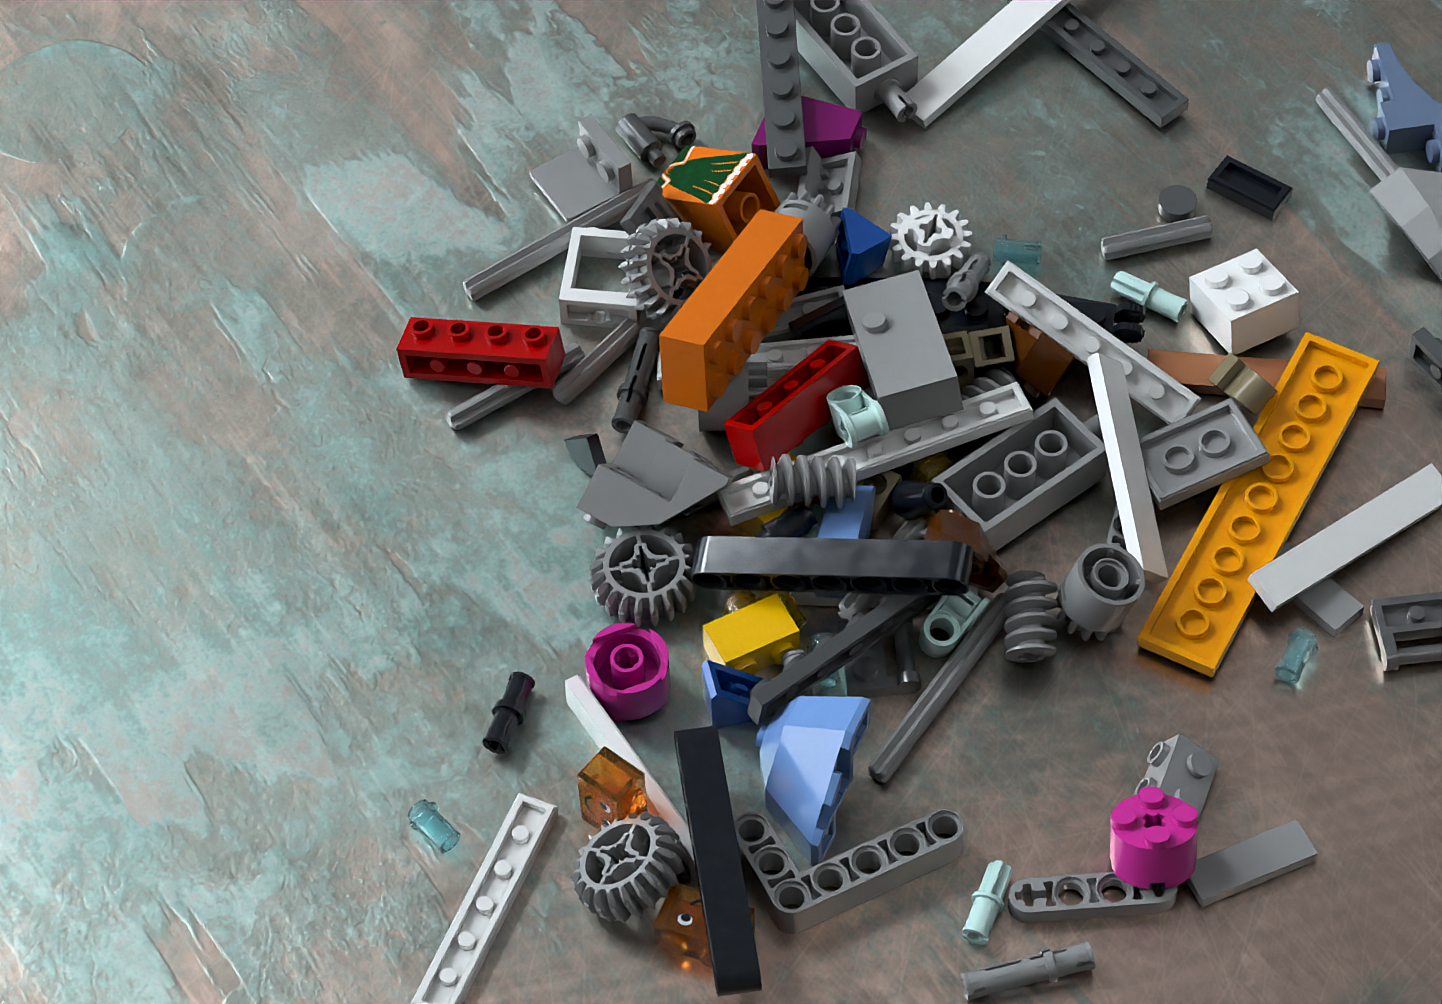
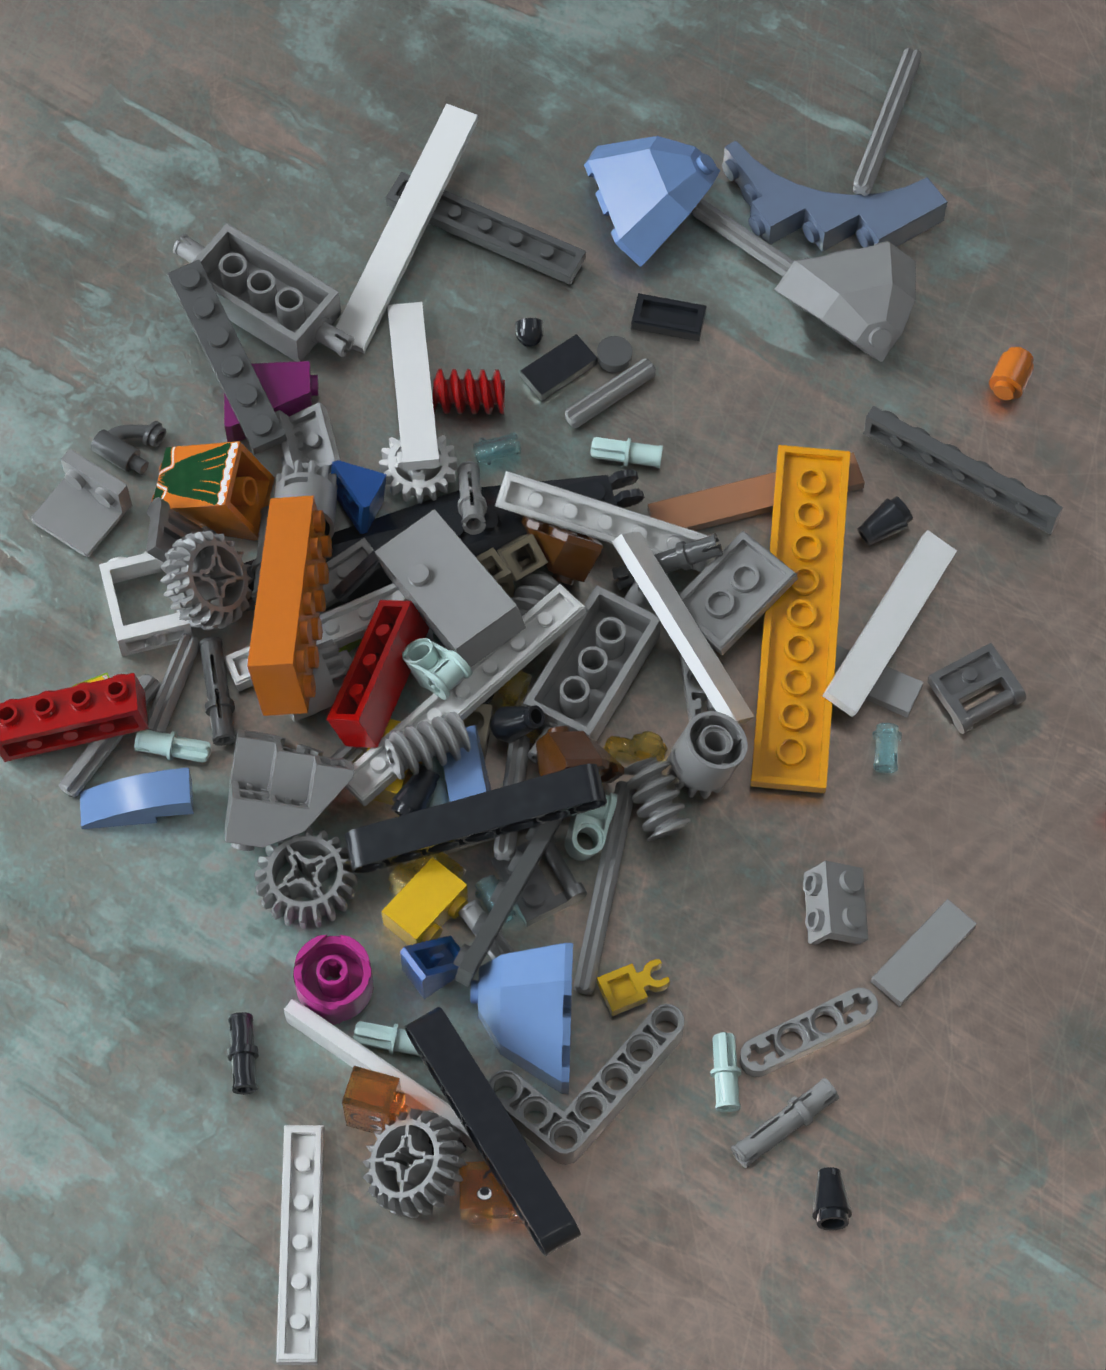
camera: 25 degrees left, 10 degrees up
clear light blue pin [408,799,461,853] -> none
light grey axle [463,178,654,301] -> none
tile [564,433,606,475] -> none
dark pink brick [1110,786,1198,889] -> none
white brick [1189,249,1299,355] -> none
dark tan leg [1208,352,1277,416] -> none
none -> medium blue slope [80,767,194,829]
none -> light aqua axle [134,729,211,763]
none -> light aqua axle [353,1021,419,1056]
none -> white tile [387,302,439,471]
none -> red piece [433,369,505,415]
none -> black hinge [515,318,544,347]
none -> black tile [520,334,598,401]
none -> medium blue brick [584,136,721,267]
none -> yellow plate [597,959,670,1016]
none -> clear yellow plate [603,731,668,761]
none -> dark grey pin [612,533,723,590]
none -> black cone [857,496,913,546]

